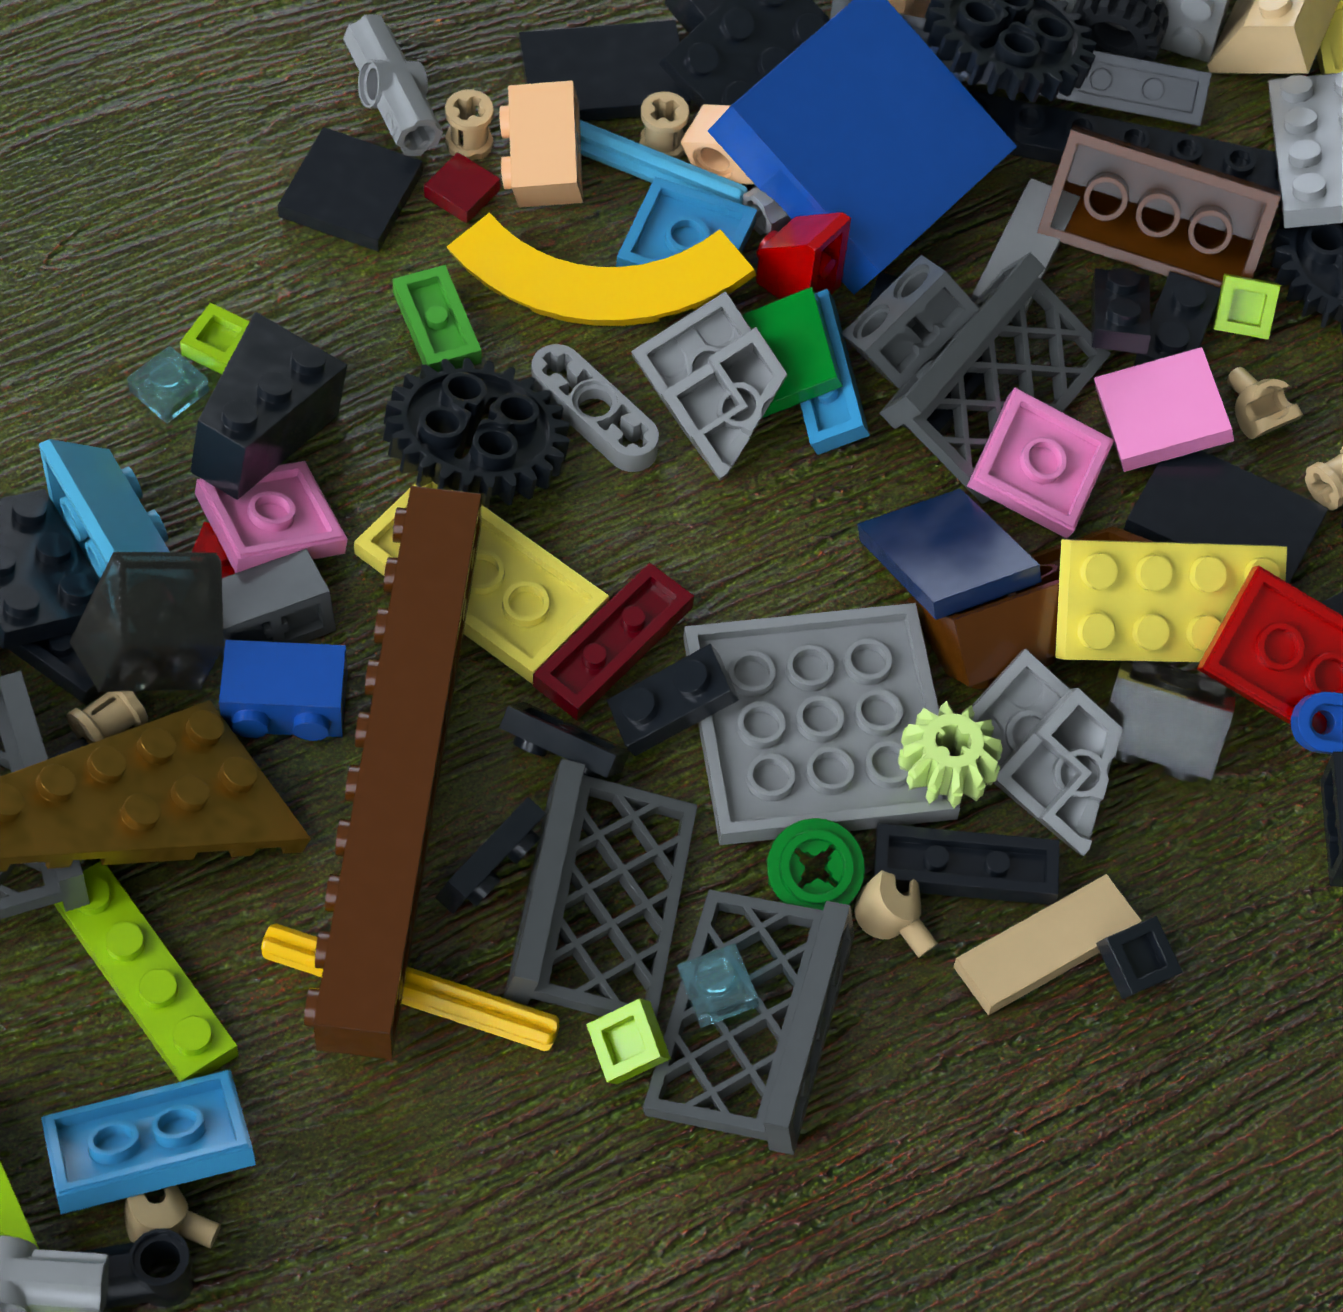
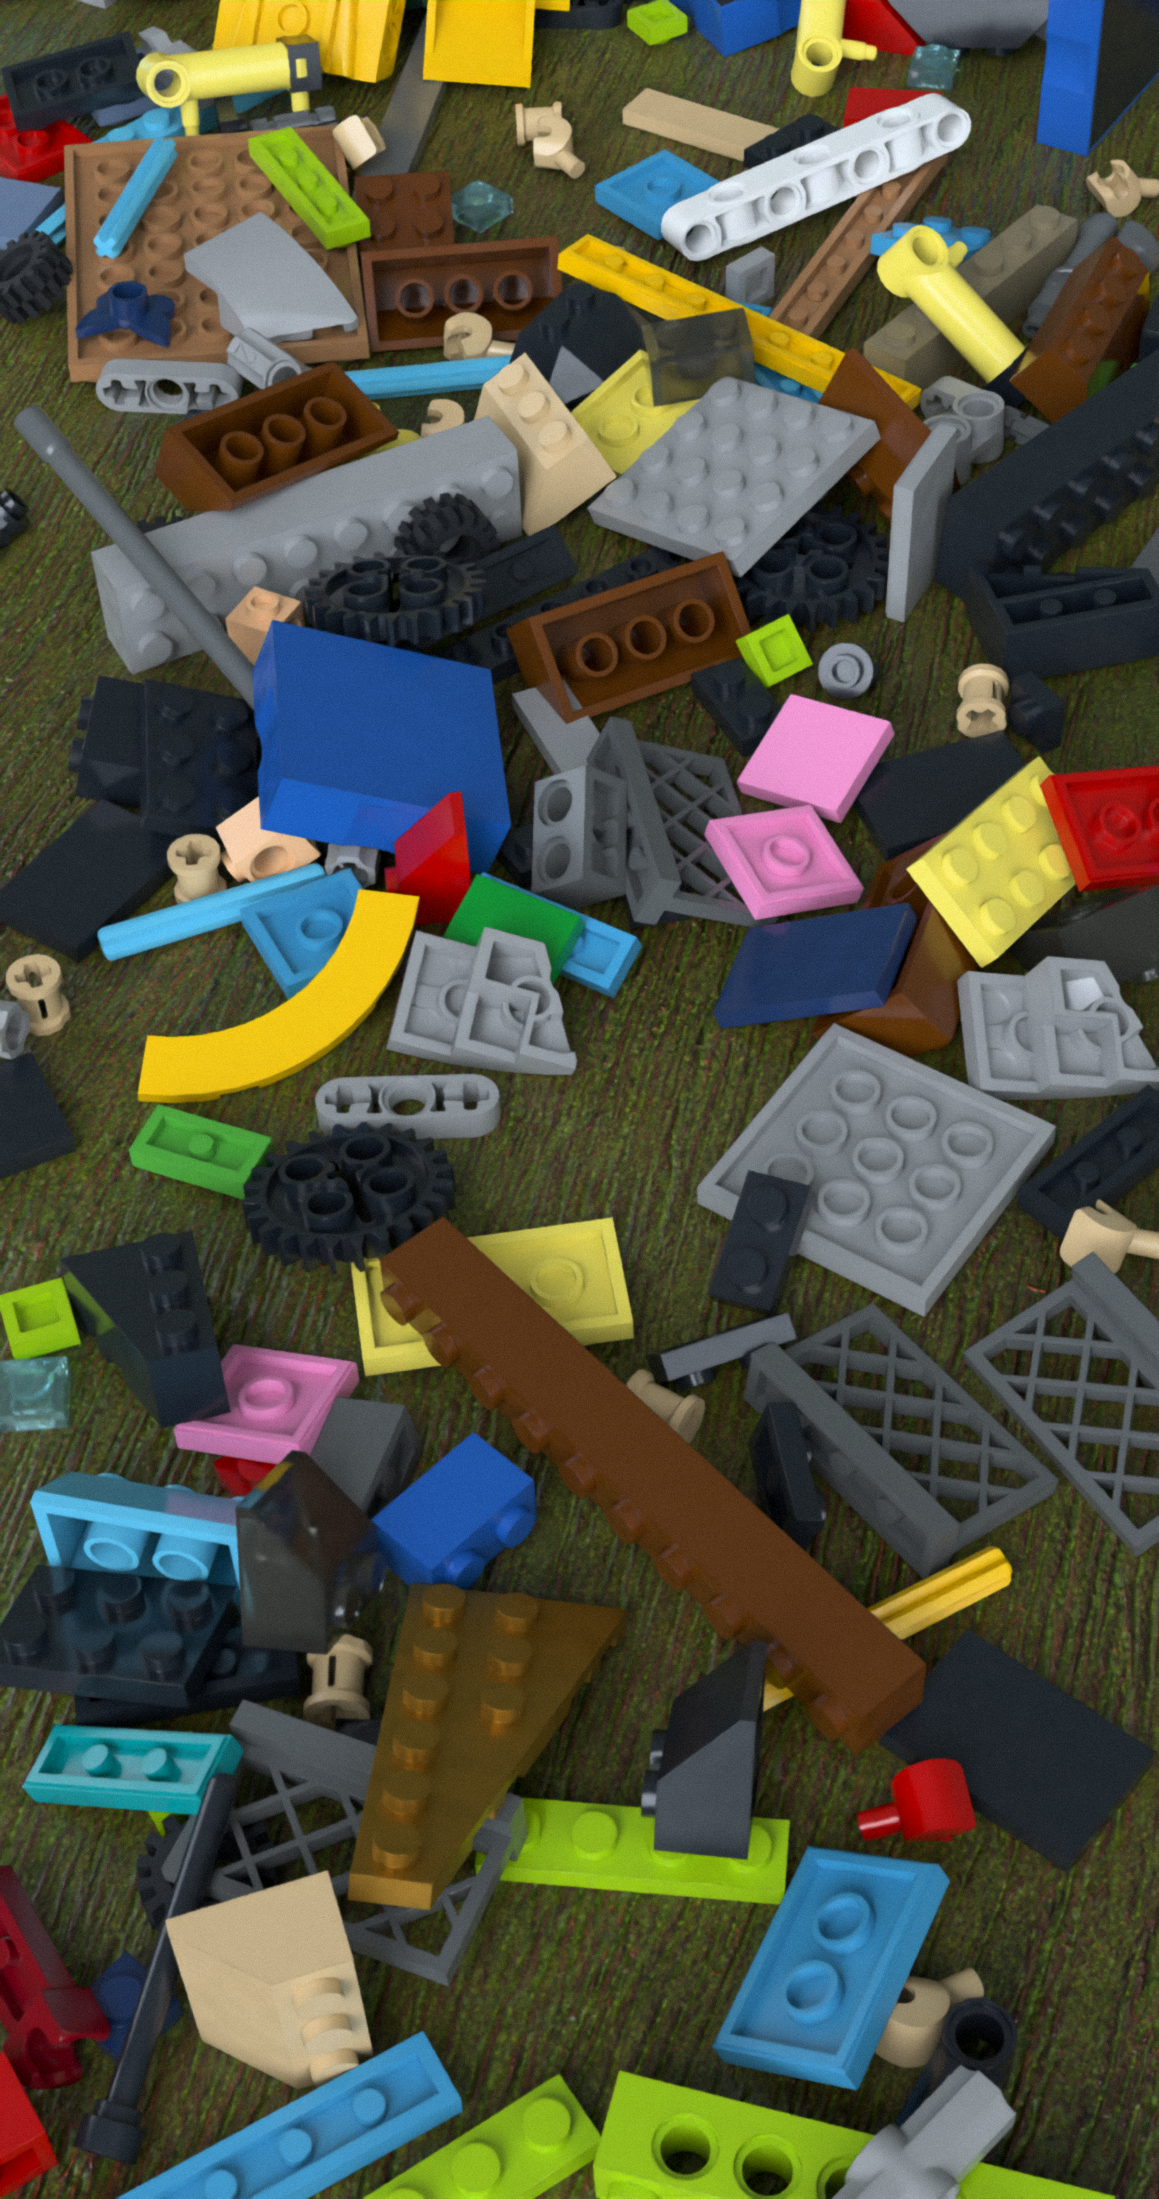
camera: 40 degrees left, 10 degrees down
dark red tile [424,152,500,224] -> none
light nougat brick [499,80,583,208] -> none
dark red plate [533,562,694,720] -> none
plate [586,998,671,1085] -> none
clear light blue plate [677,943,759,1028] -> none
green gear [766,818,865,910] -> none
yellowish green gear [898,701,1003,808] -> none
black plate [1091,268,1151,354] -> none
tan piece [1227,367,1303,439] -> none
none -> tan bush [626,1369,705,1444]
none -> black slope [641,1641,768,1860]
none -> plate [818,642,882,699]
none -> red piece [857,1758,976,1842]
none -> black tile [879,1629,1156,1874]

